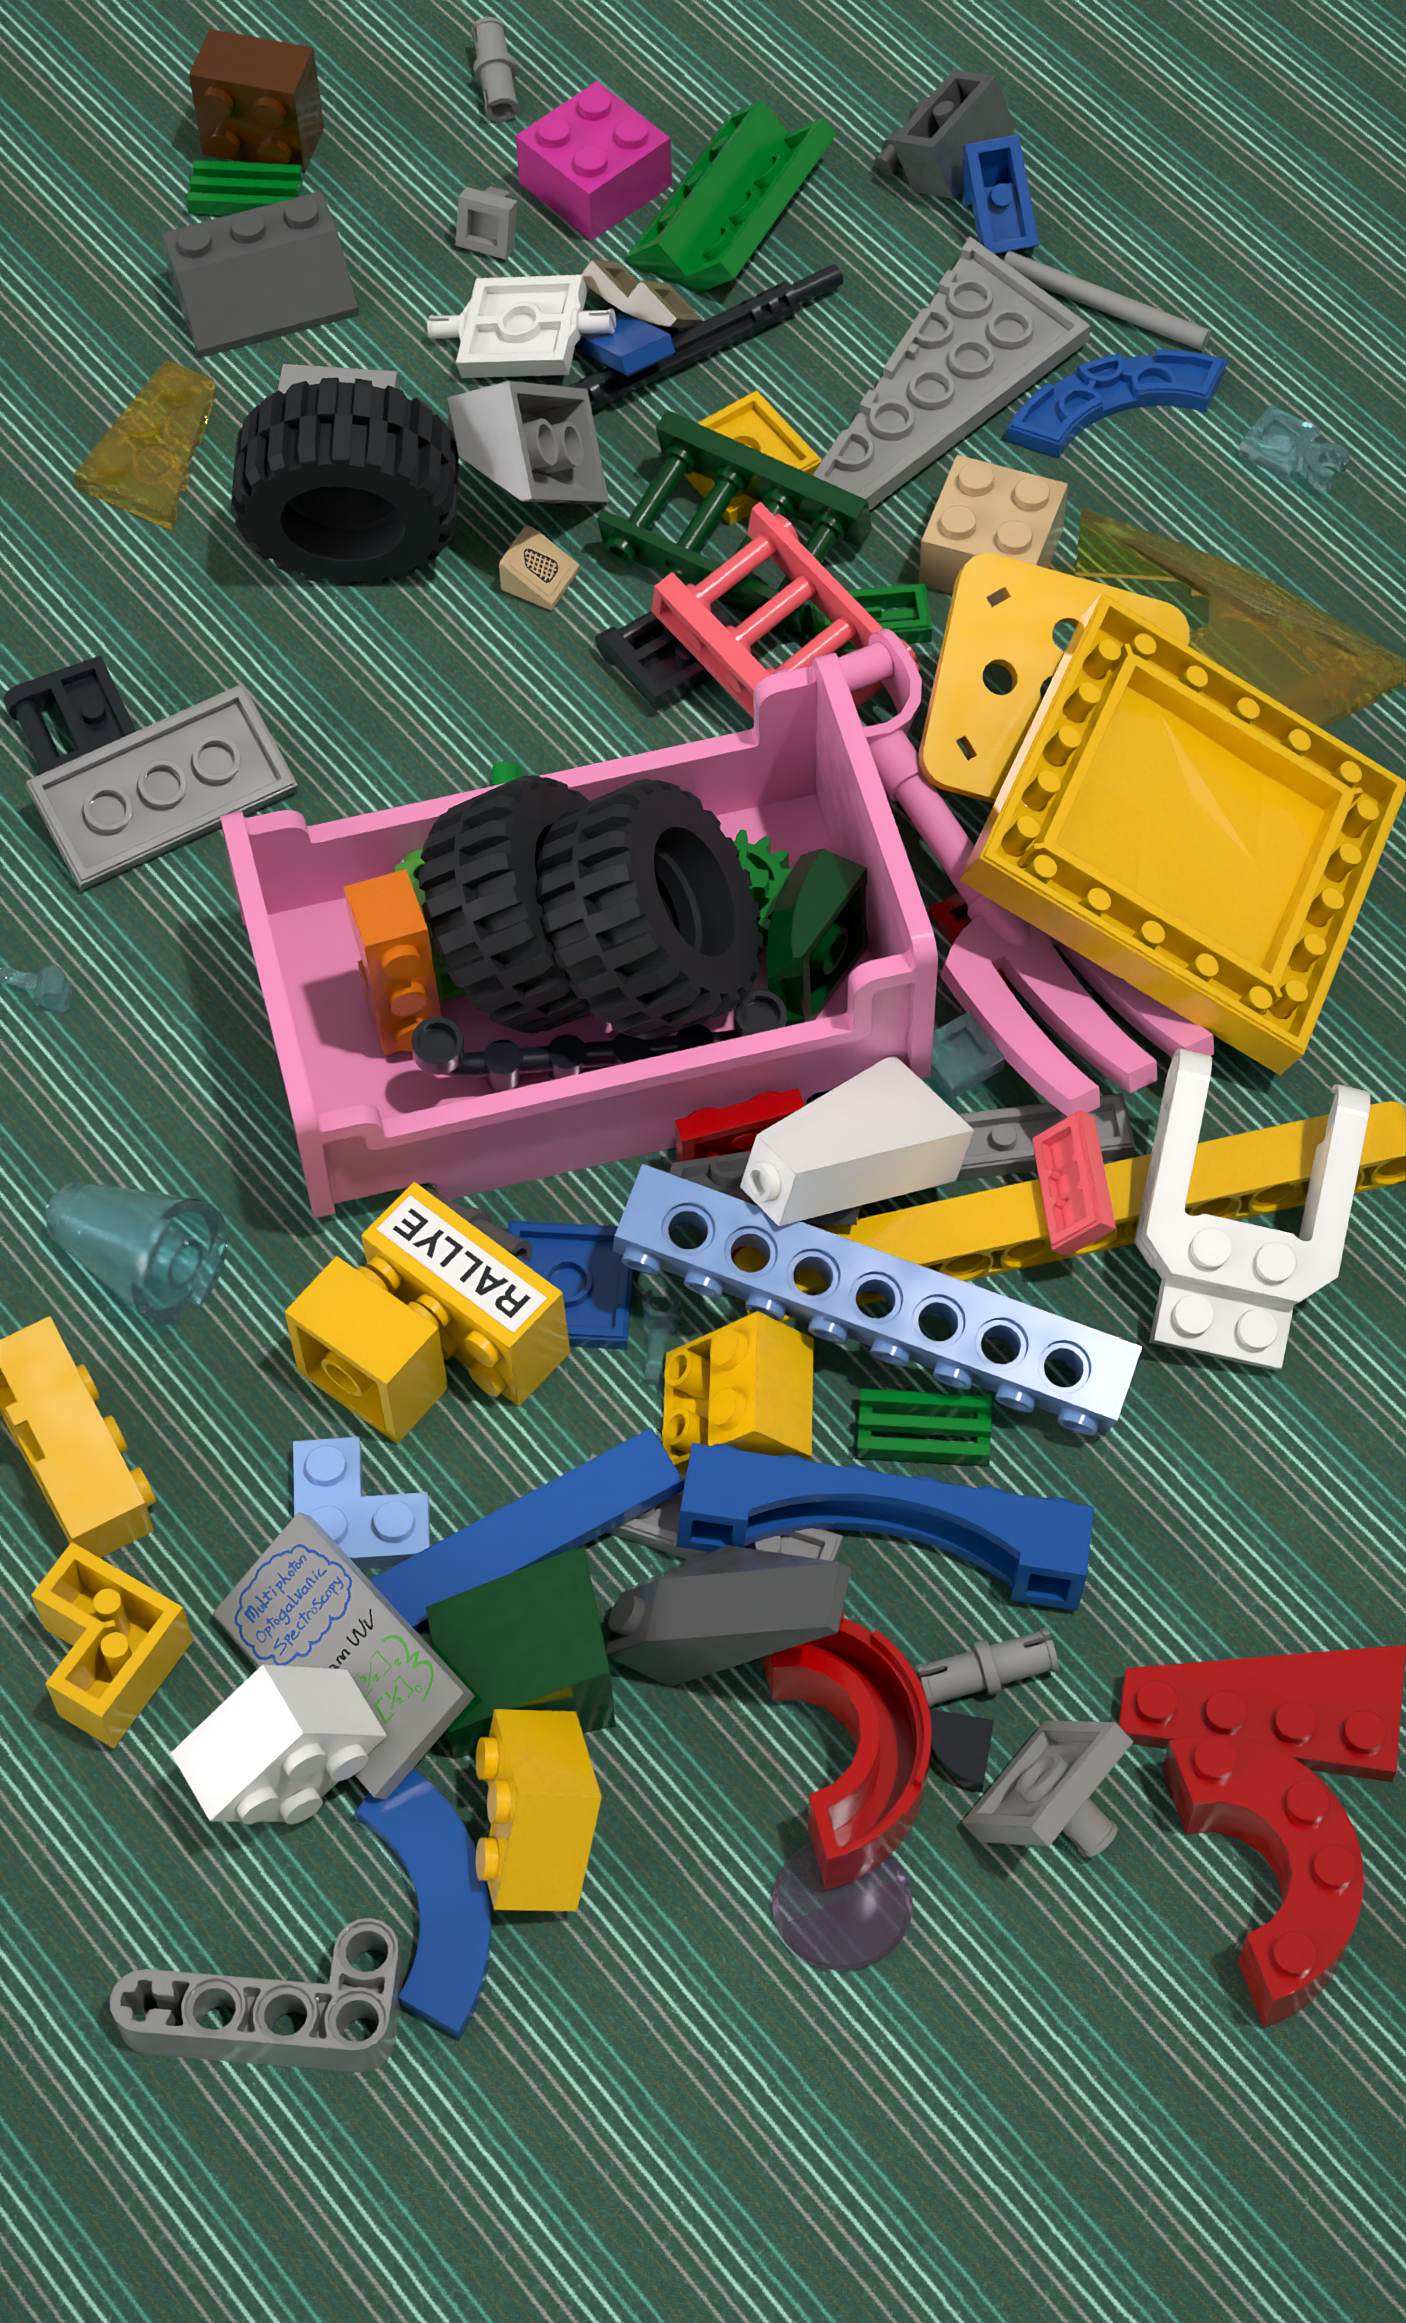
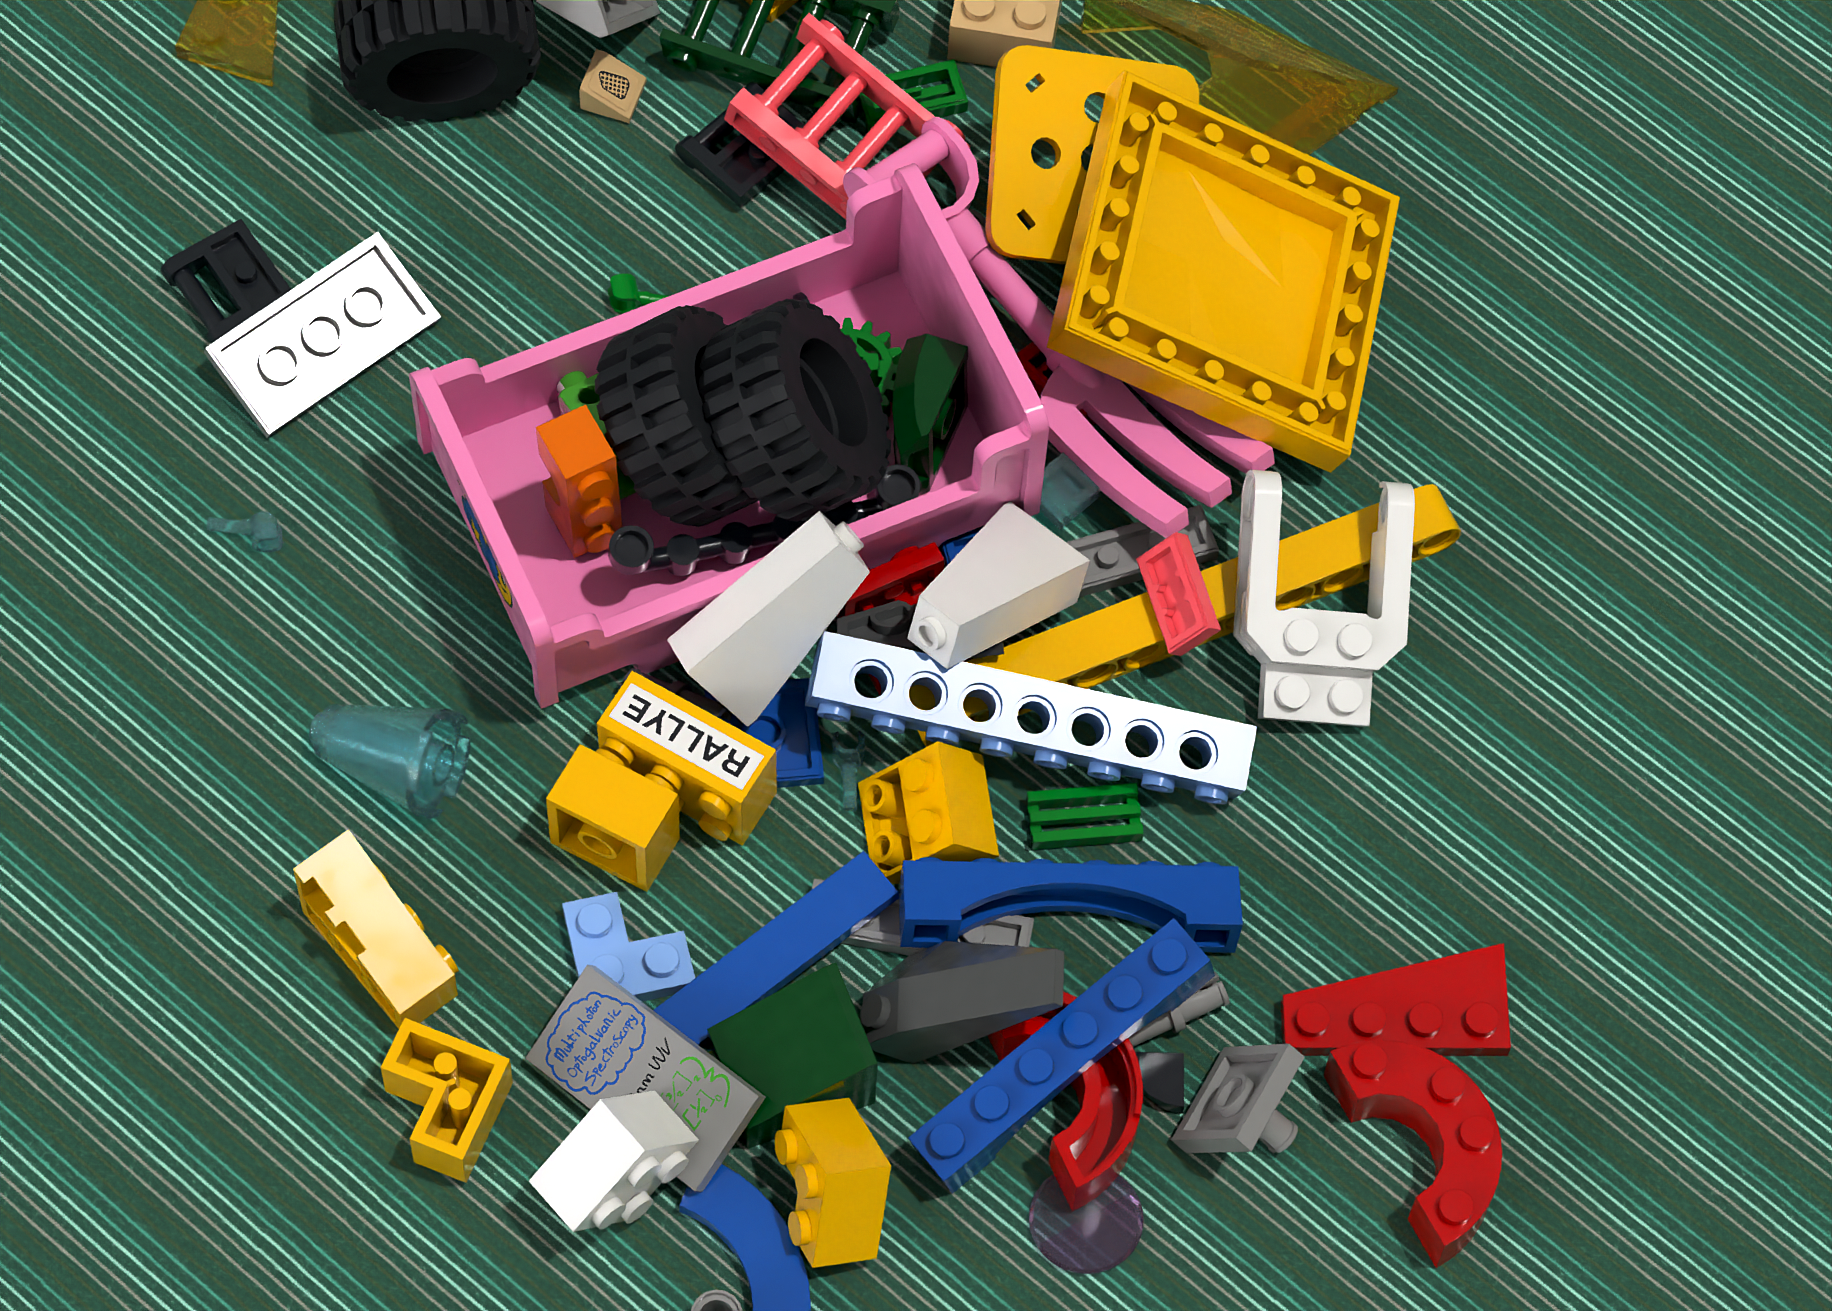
camera: 15 degrees left, 5 degrees up
none -> white slope [667,511,870,727]
none -> blue arch [908,918,1215,1194]

